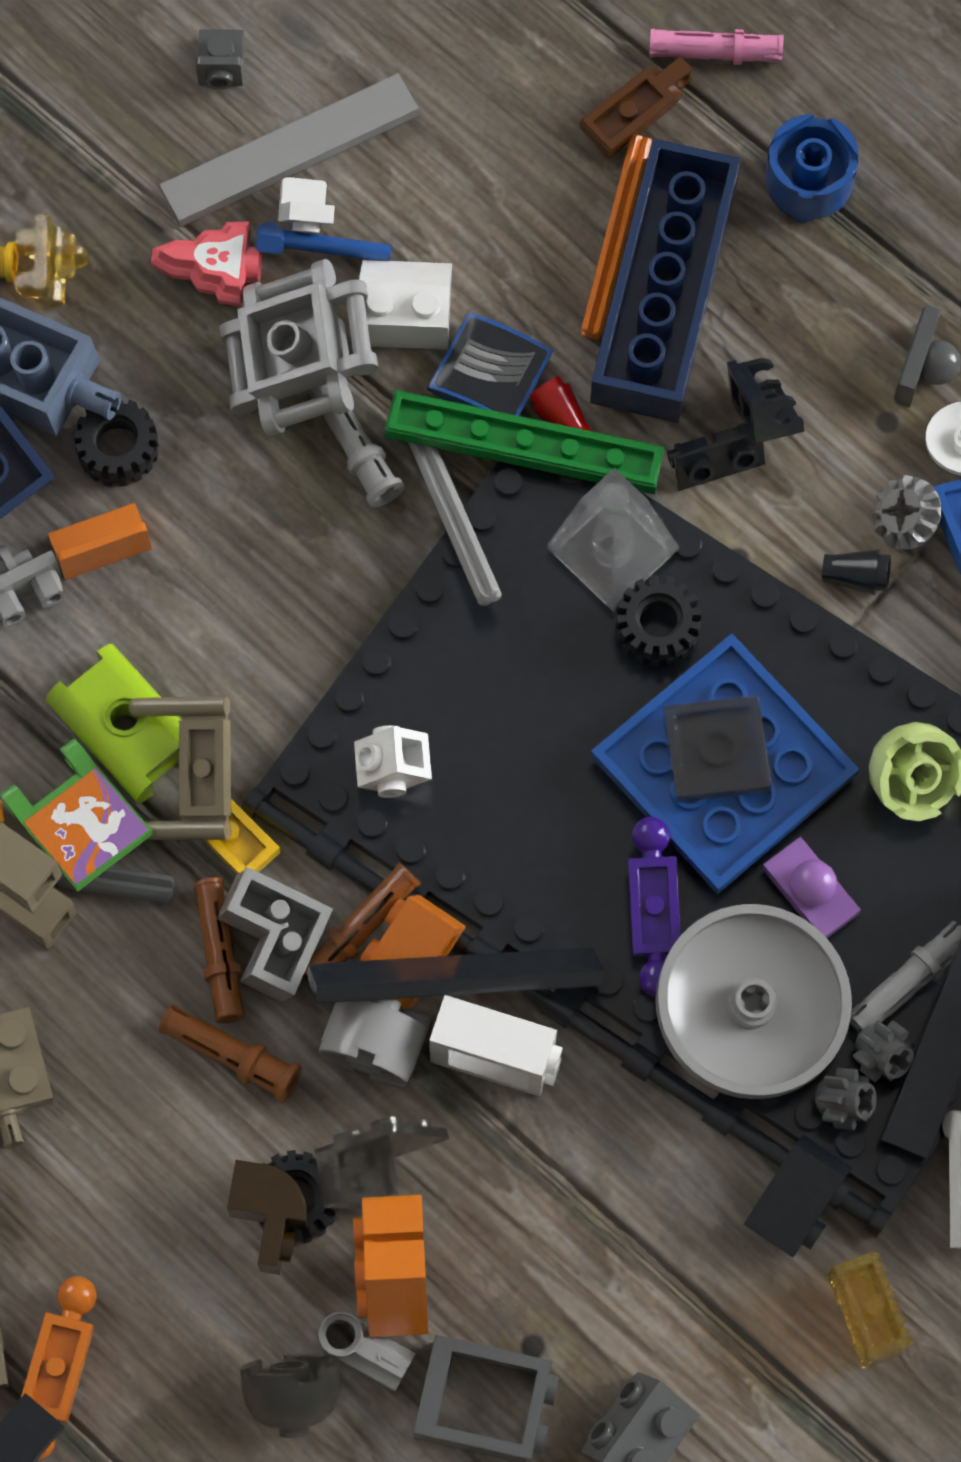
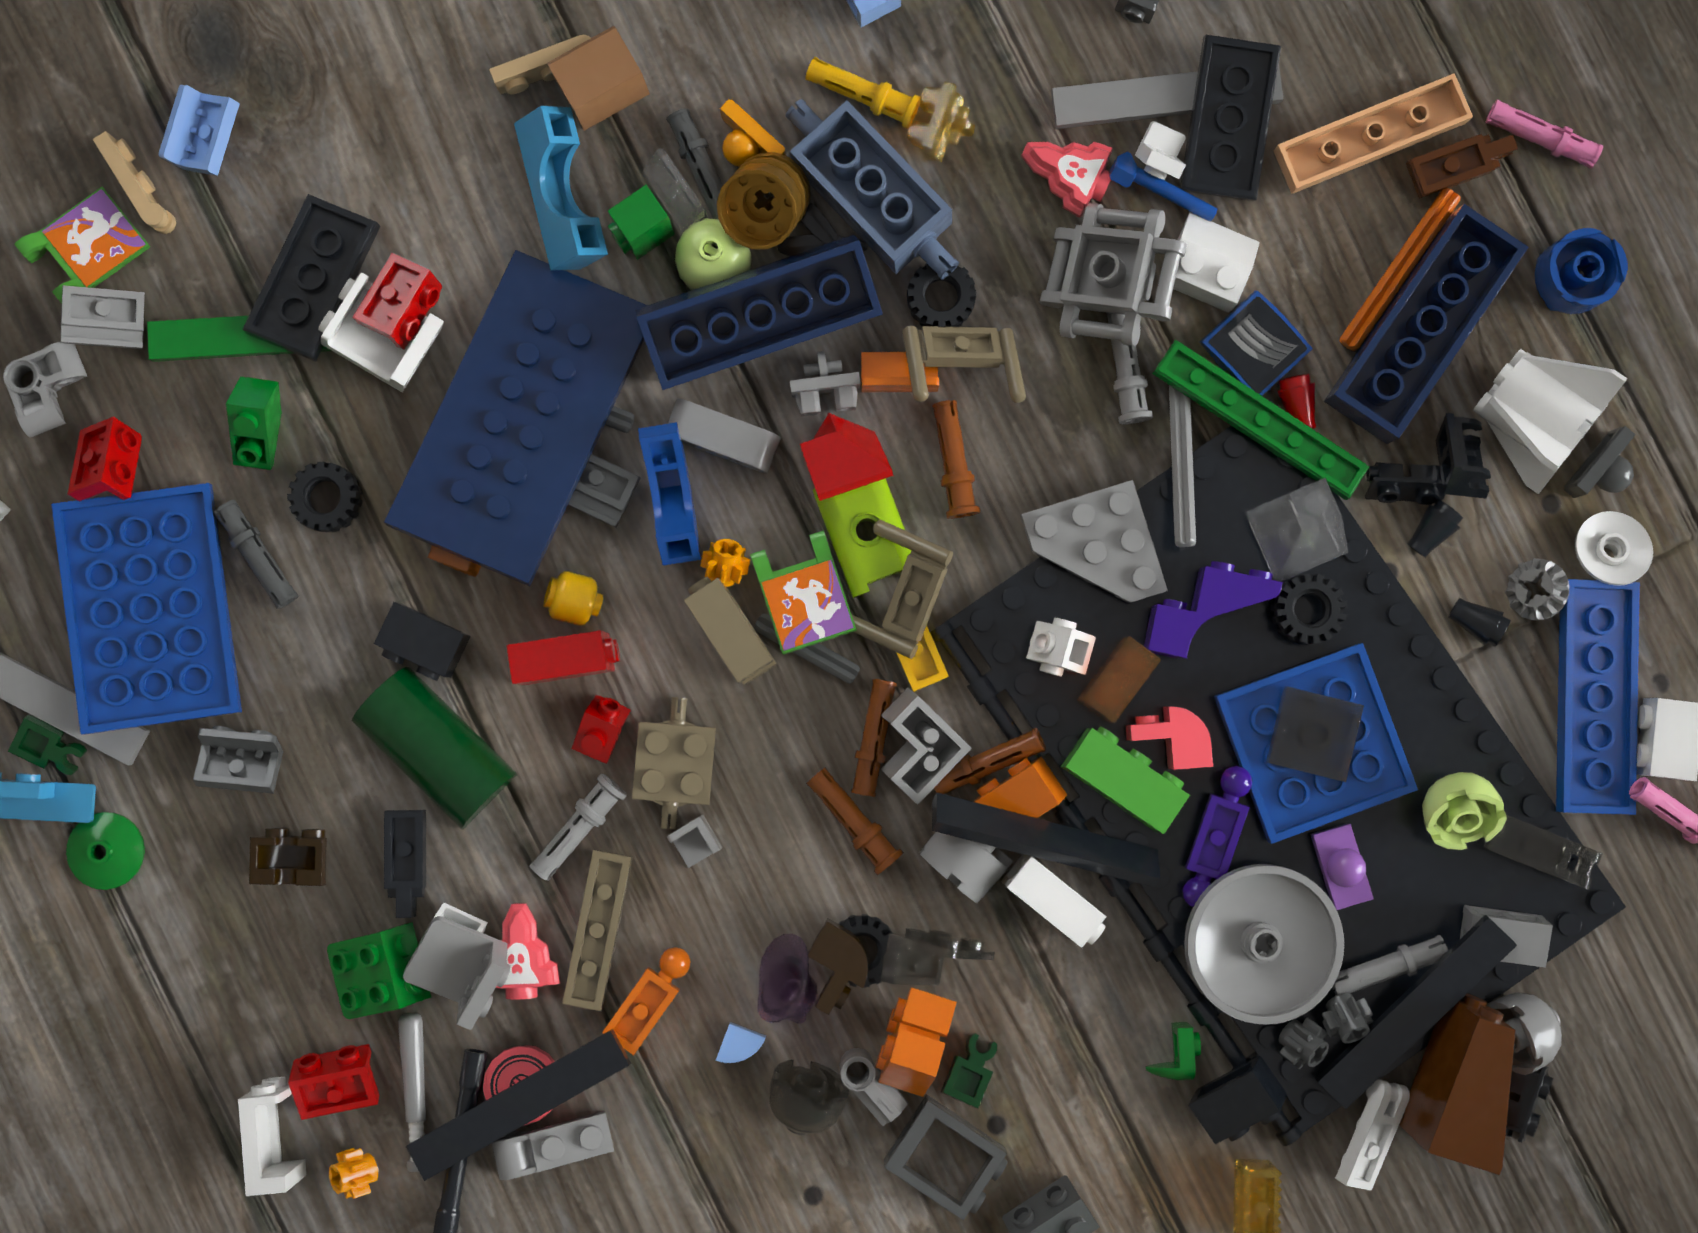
camera: 20 degrees right, 15 degrees up
none -> light grey panel [666,814,722,868]
none -> light blue tile [715,1022,766,1063]
none -> clear purple piece [758,934,818,1024]
none -> red slope [800,413,894,501]
none -> dark tan plate [902,326,1026,403]
none -> dark orange pin [932,400,980,519]
none -> dark green plate [941,1033,998,1108]
none -> light grey plate [1020,480,1168,603]
none -> bright green brick [1061,726,1190,834]
none -> clear orange brick [1078,636,1161,723]
none -> coral brick [1126,707,1213,770]
none -> dark purple arch [1143,561,1283,659]
none -> green plate [1145,1022,1201,1080]
none -> black tile [1180,34,1281,201]
none -> light nougat piece [1274,73,1473,194]
none -> black cone [1407,499,1463,558]
none -> white brick [1473,349,1627,494]

